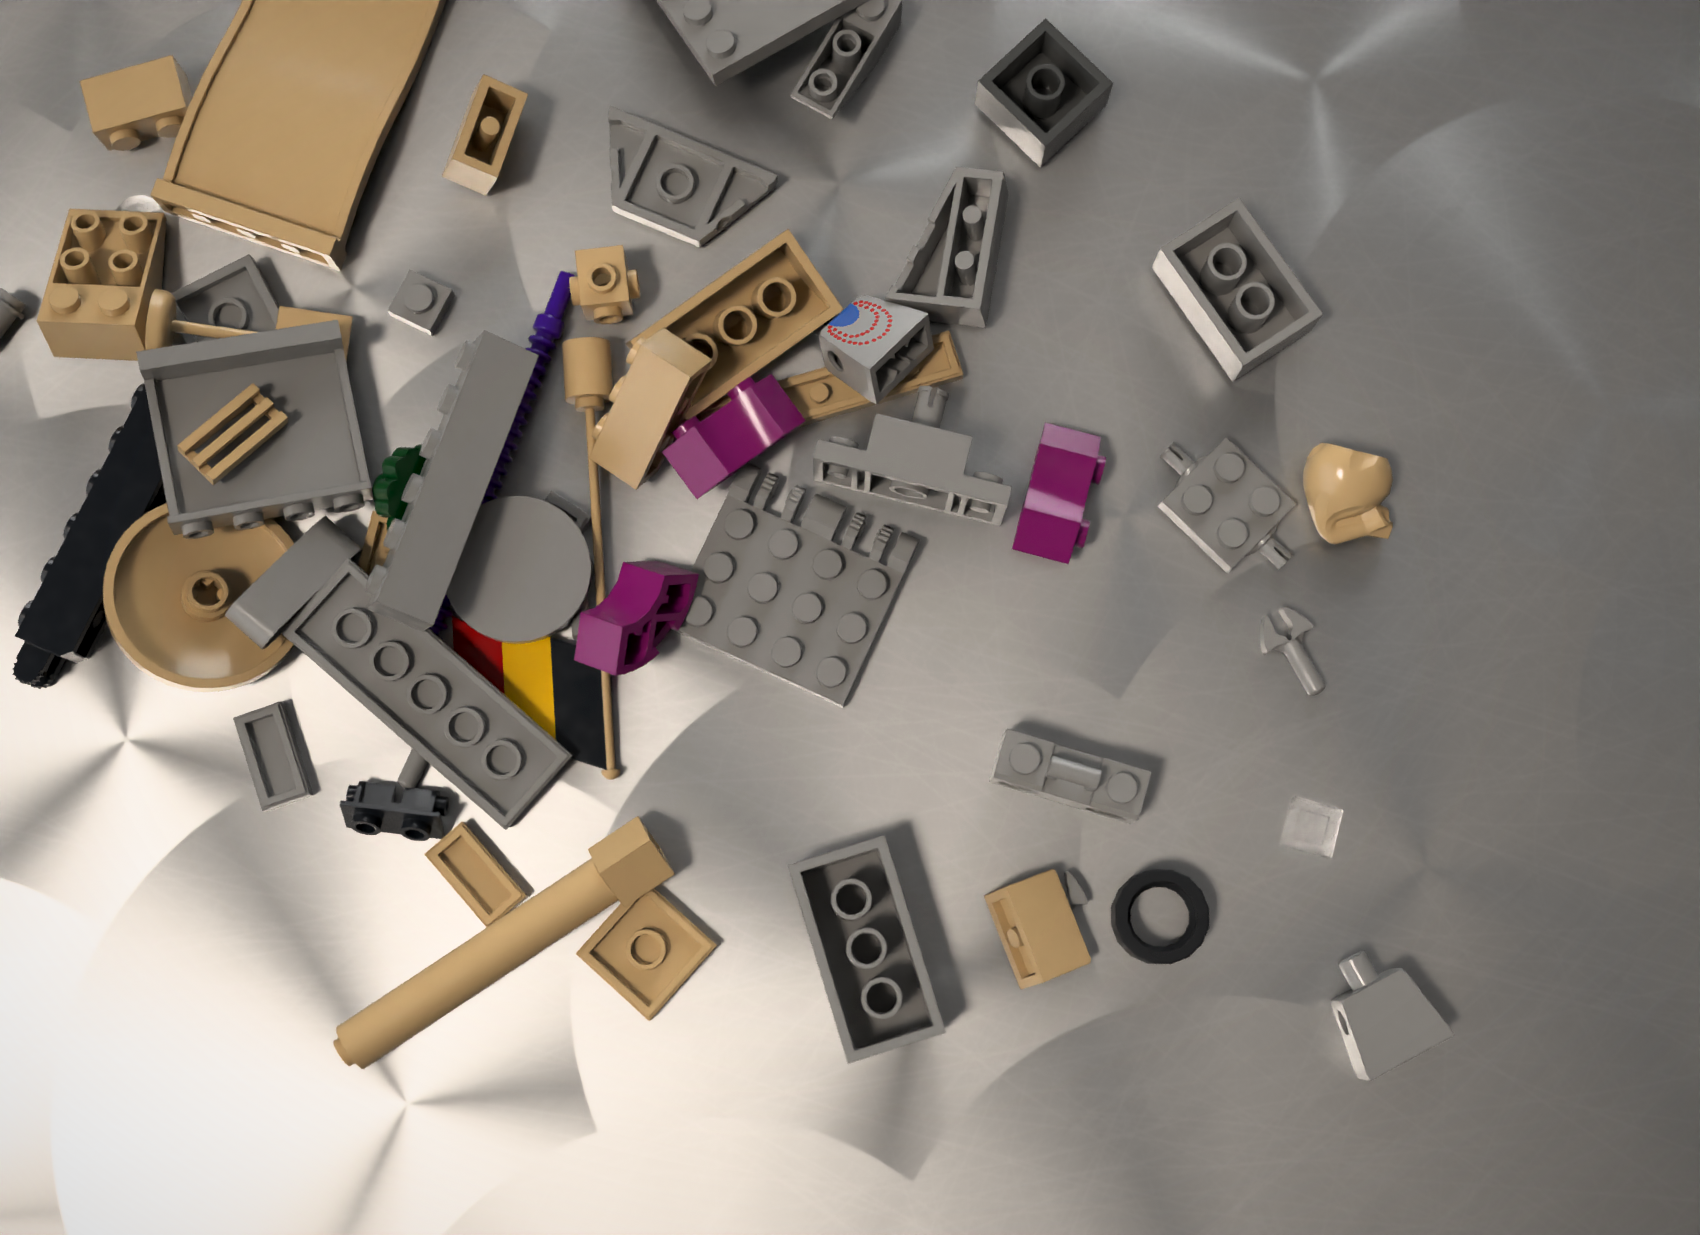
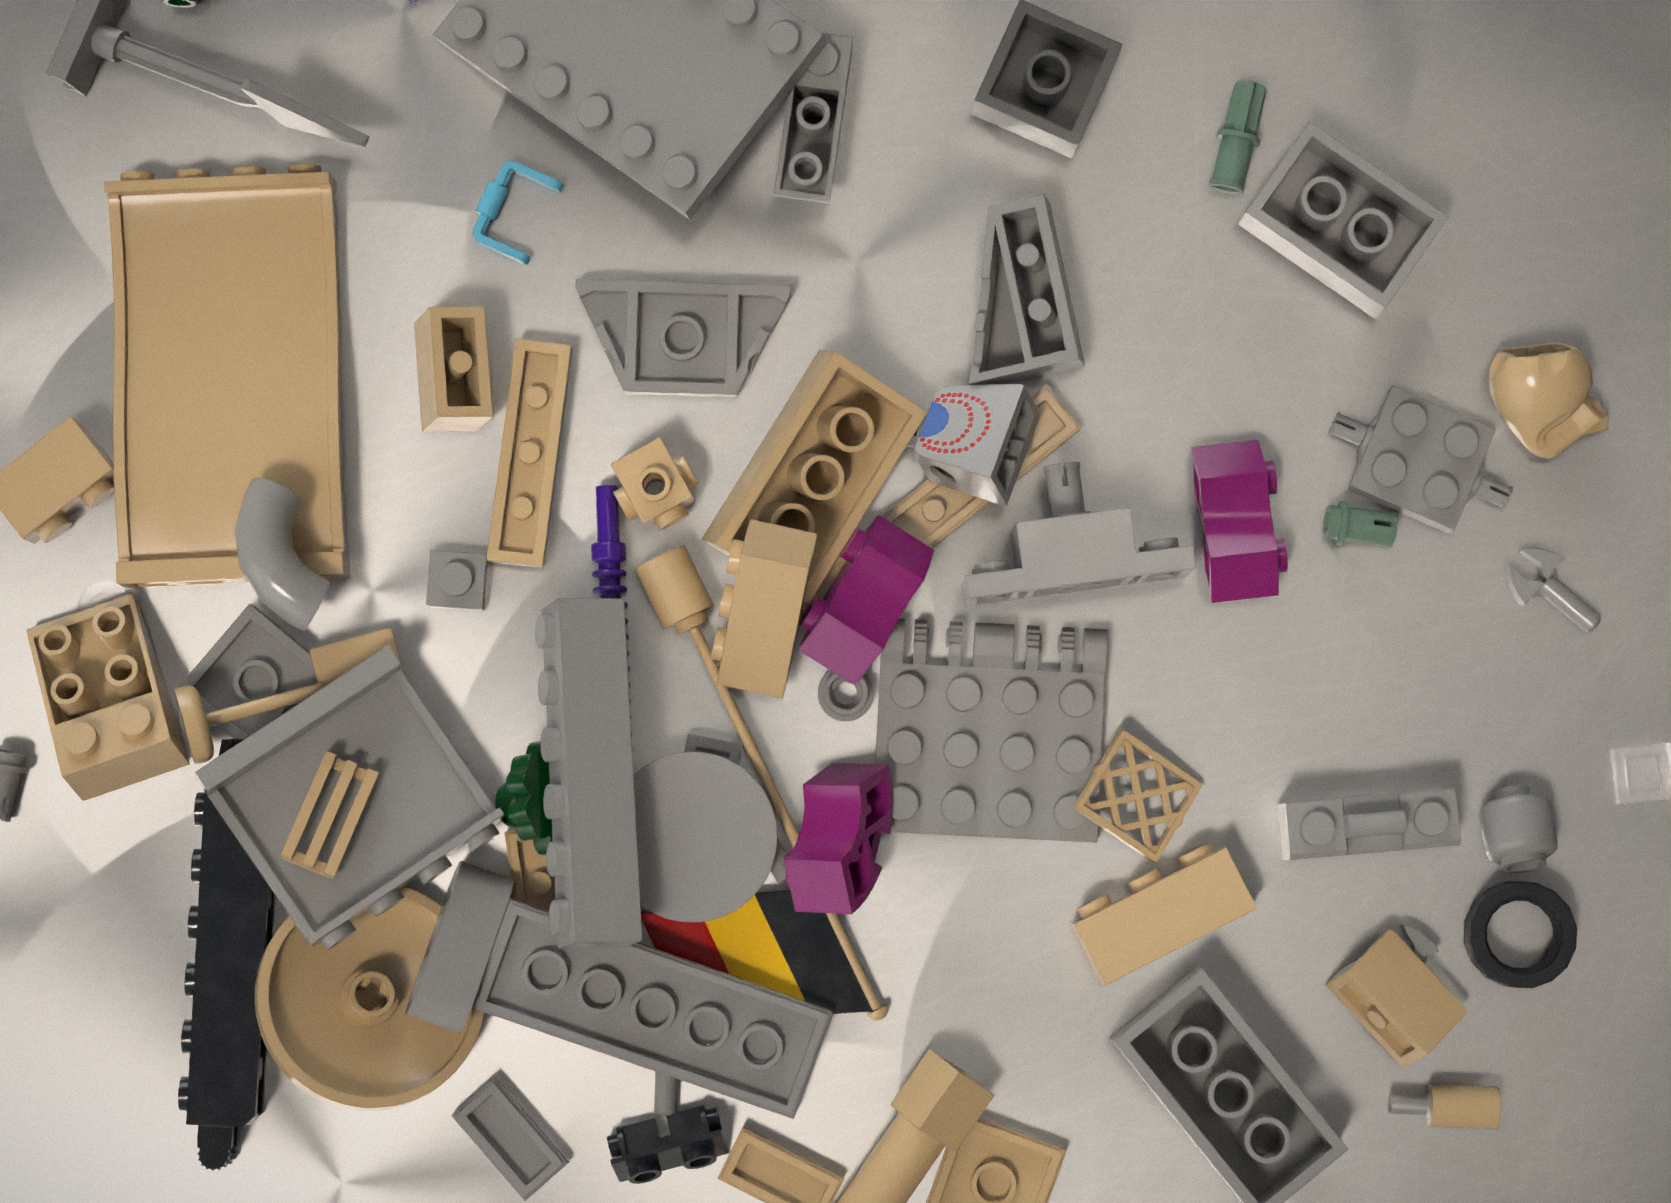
camera: 20 degrees left, 5 degrees up
none -> light grey cylinder [235,478,330,631]
none -> medium azure piece [473,161,564,265]
none -> tan plate [486,338,573,569]
none -> light grey plate [818,670,874,722]
none -> tan brick [1070,843,1257,986]
none -> tan window [1072,729,1203,863]
none -> sand green axle [1209,81,1266,194]
none -> sand green pin [1323,501,1397,547]
none -> tan piece [1388,1084,1501,1129]
none -> light grey head [1479,786,1558,873]

